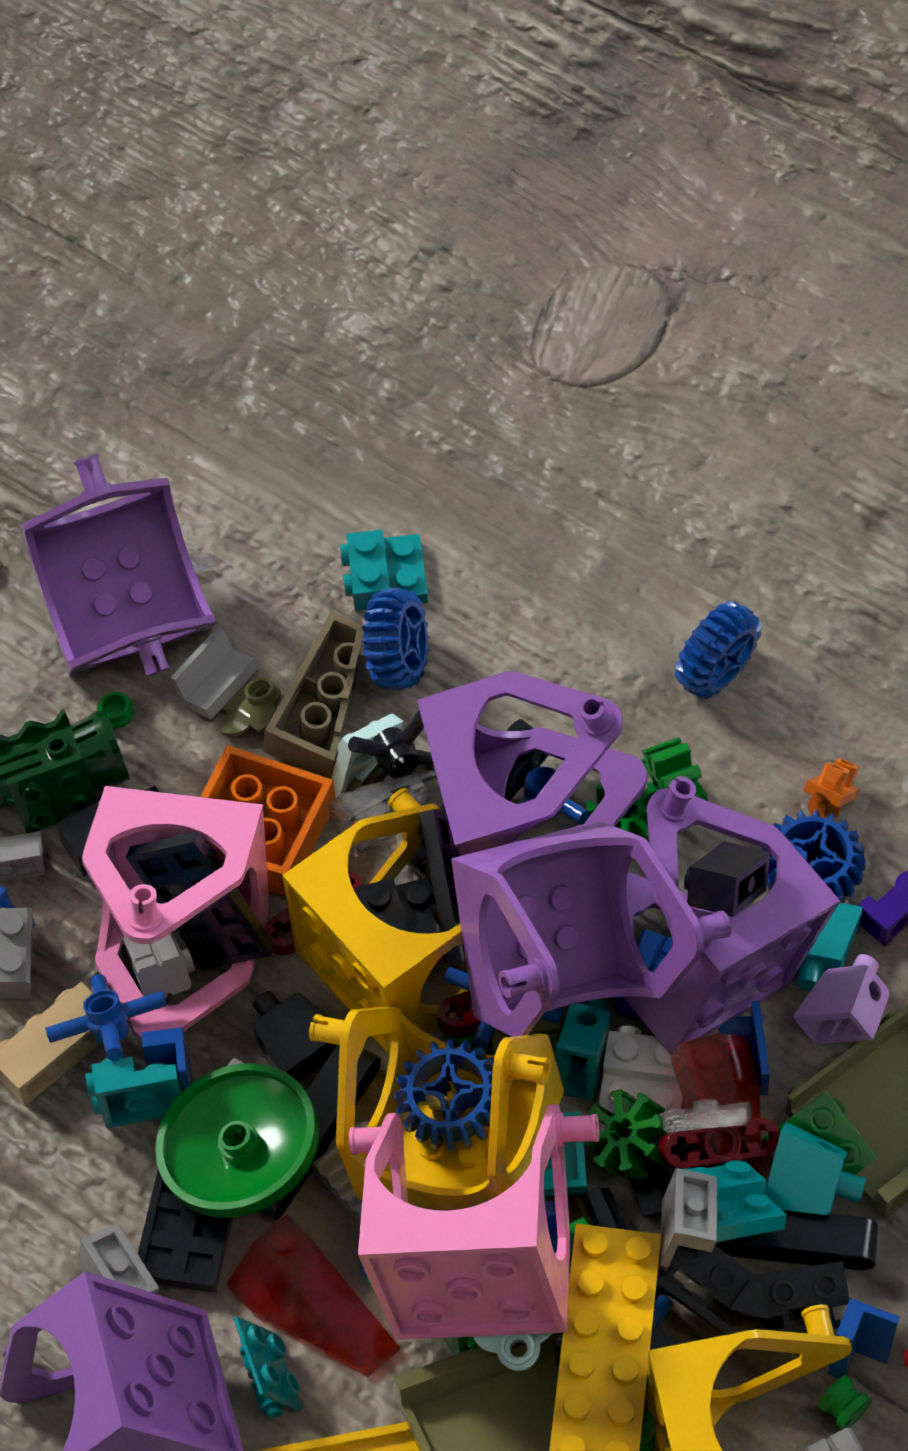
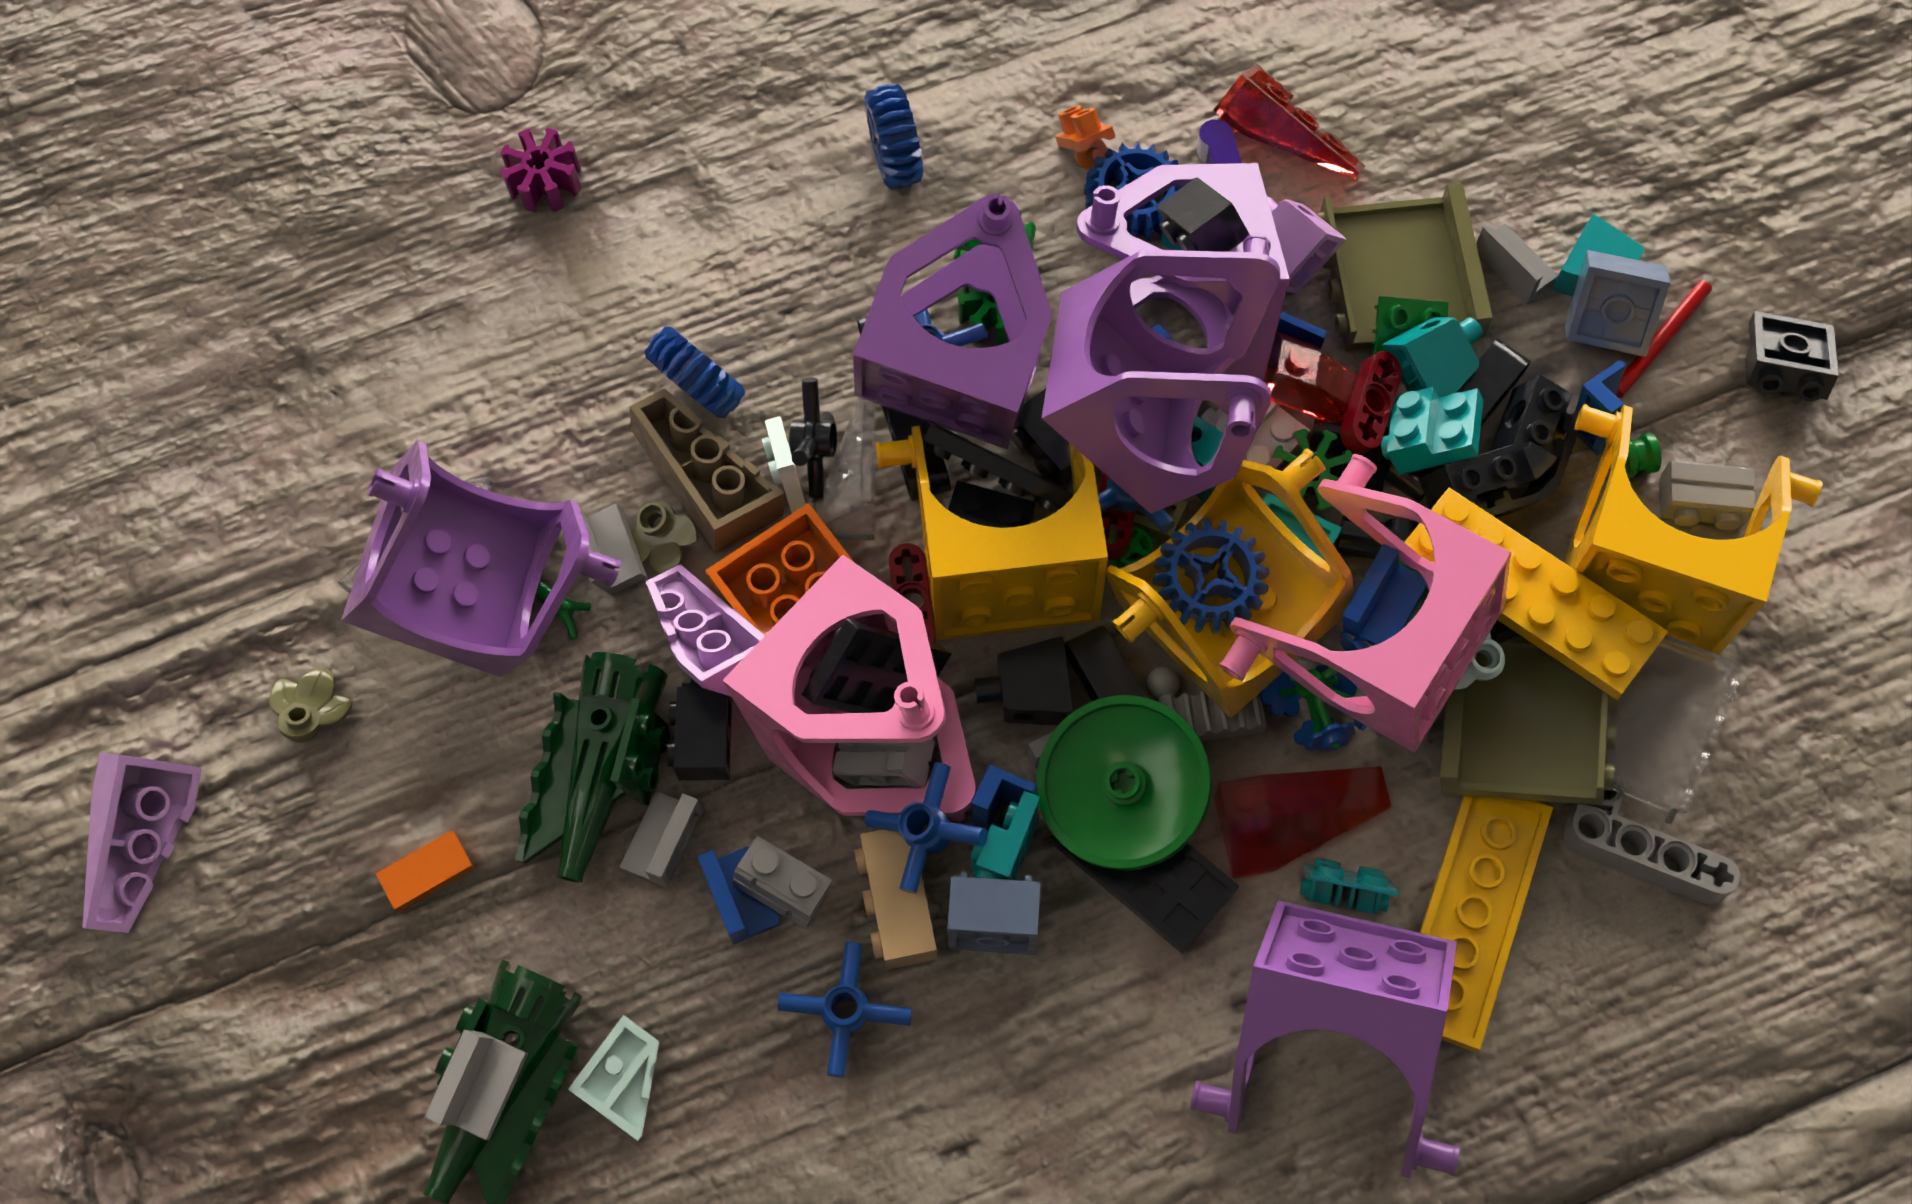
camera: 60 degrees left, 10 degrees up
light grey panel [78,1223,159,1295] -> none
green plate [96,692,135,729] -> none
teal plate [340,530,428,611] -> none
light grey panel [660,1168,717,1267] -> none
clear plate [662,1099,752,1132] -> none
none -> magenta gear [500,128,581,213]
none -> green bar [535,582,591,640]
none -> lavender wedge [646,564,765,697]
none -> sand blue container [947,871,1041,955]

